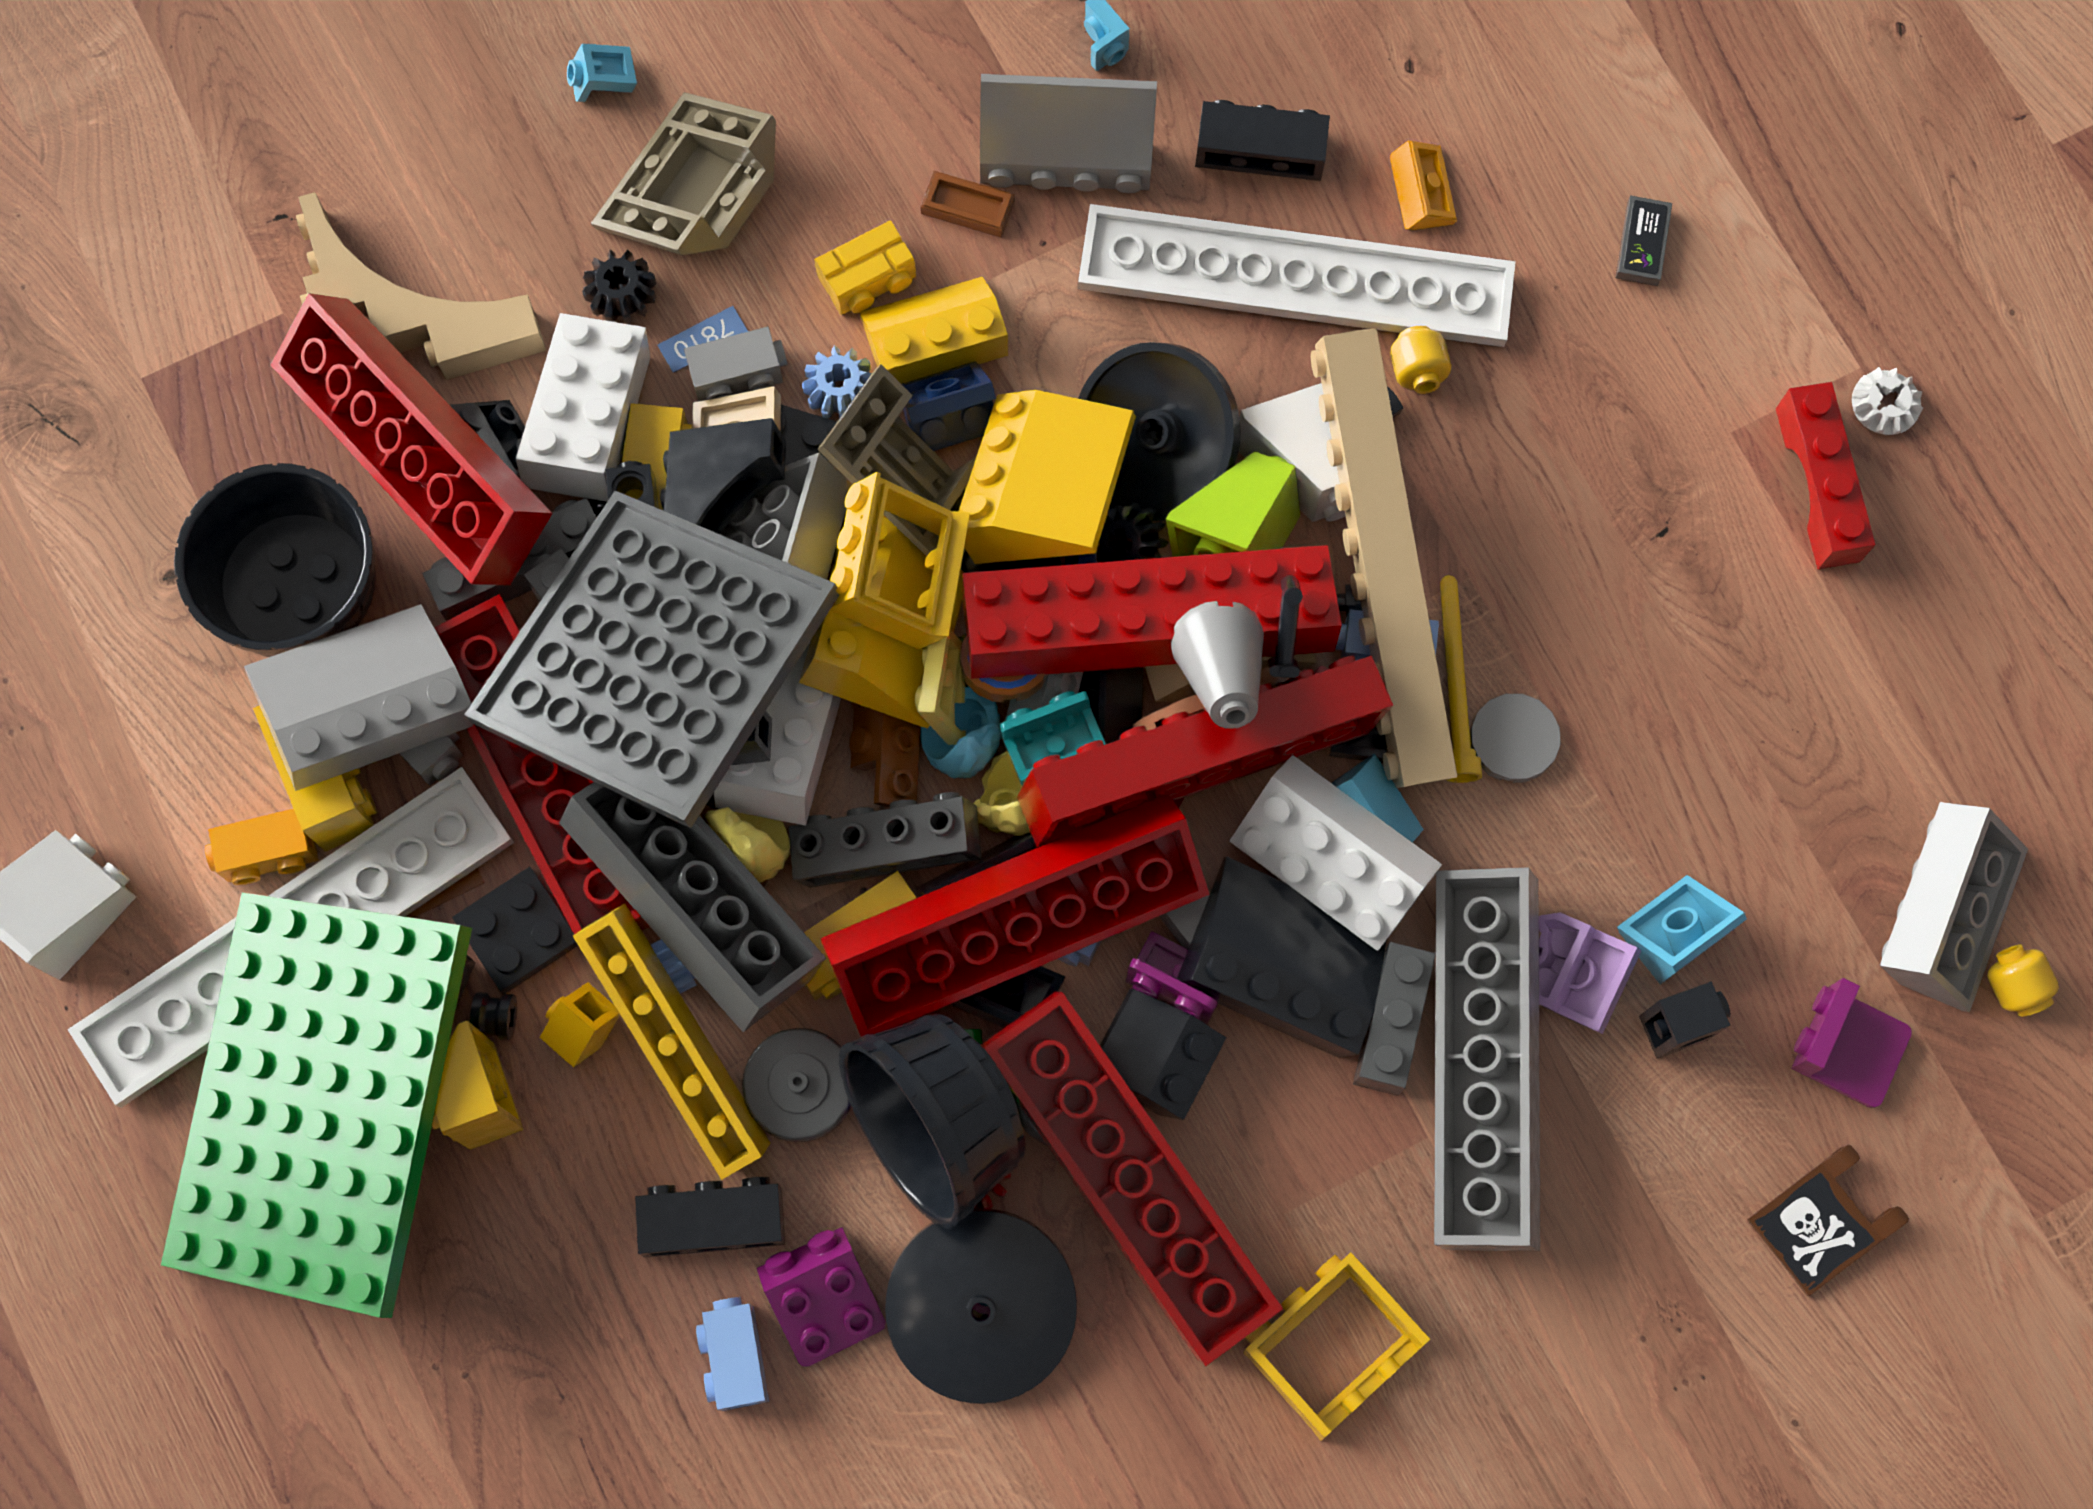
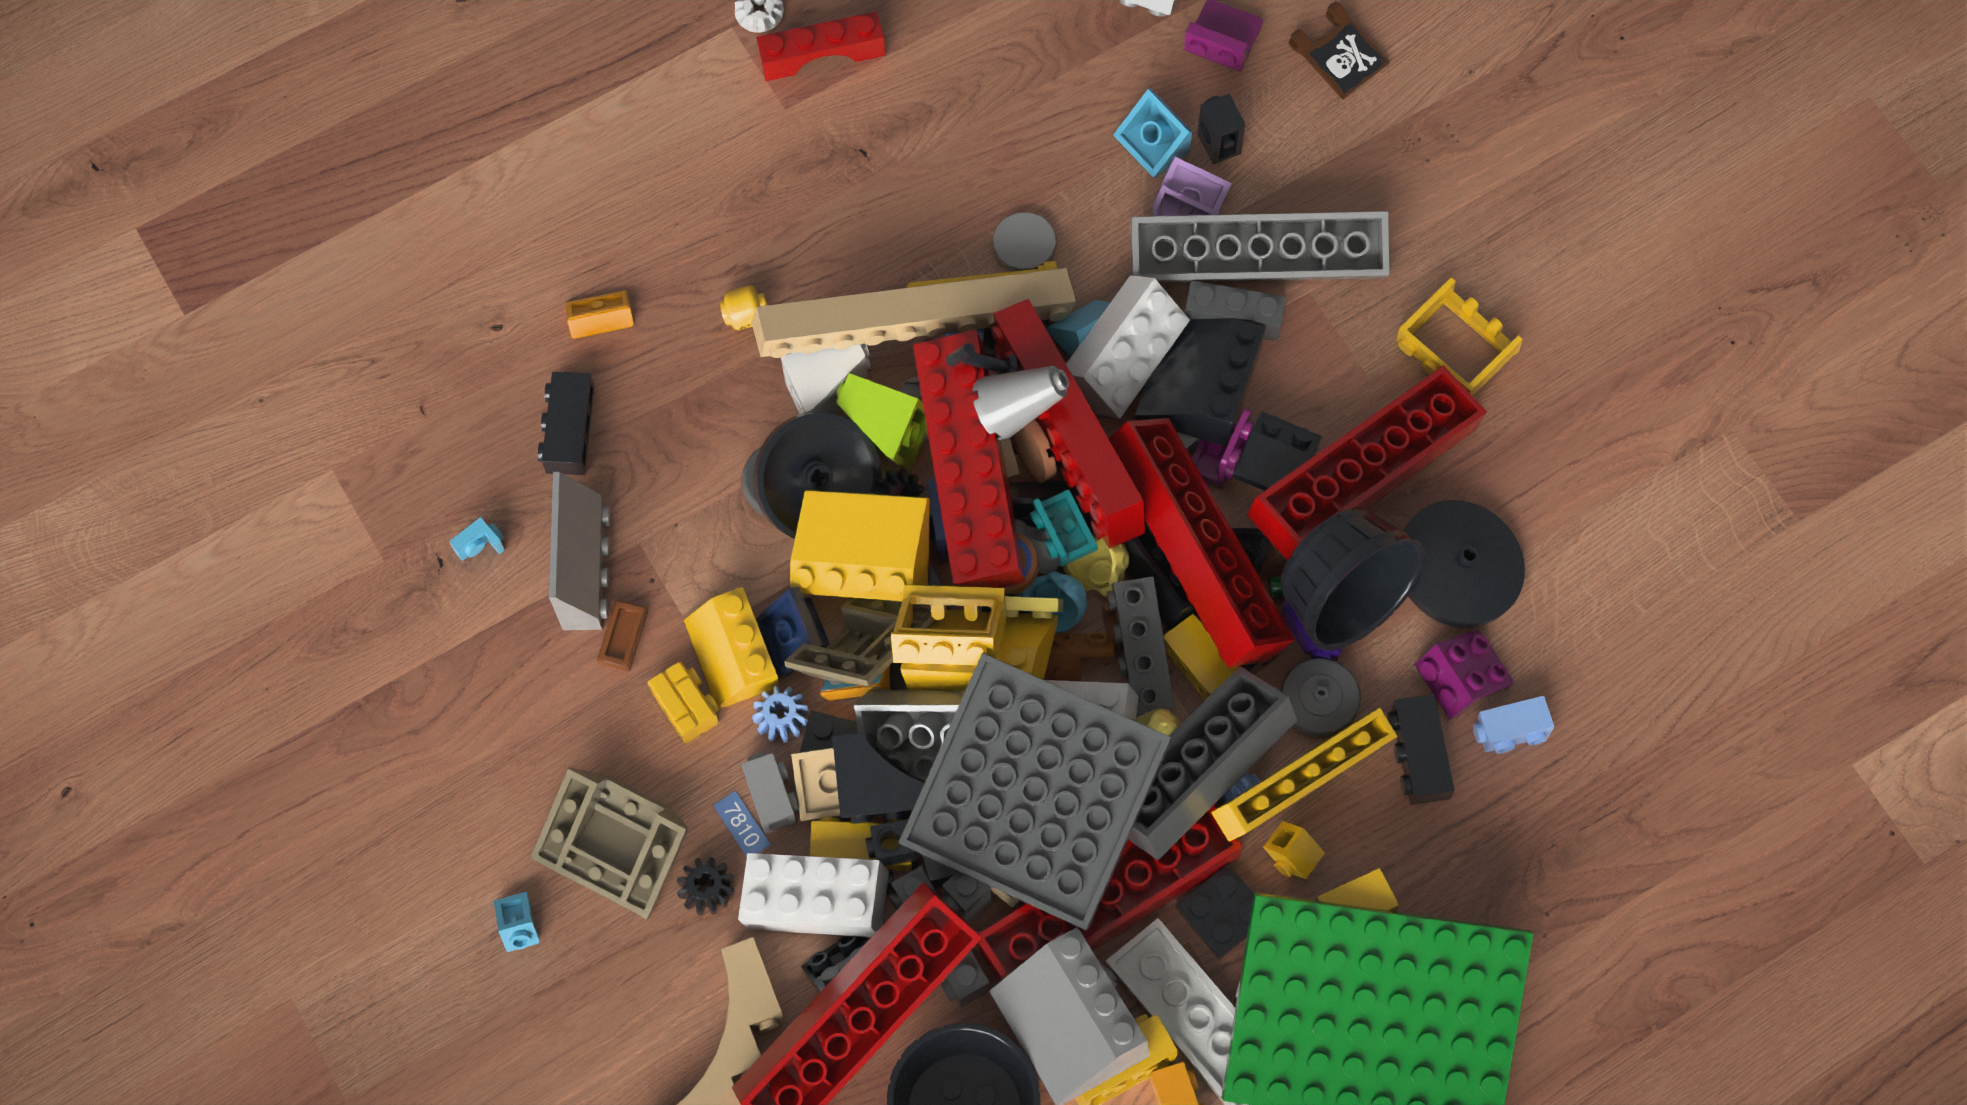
camera: 90 degrees left, 5 degrees down
white plate [1078,204,1516,347] -> none
tile [1615,195,1672,286] -> none

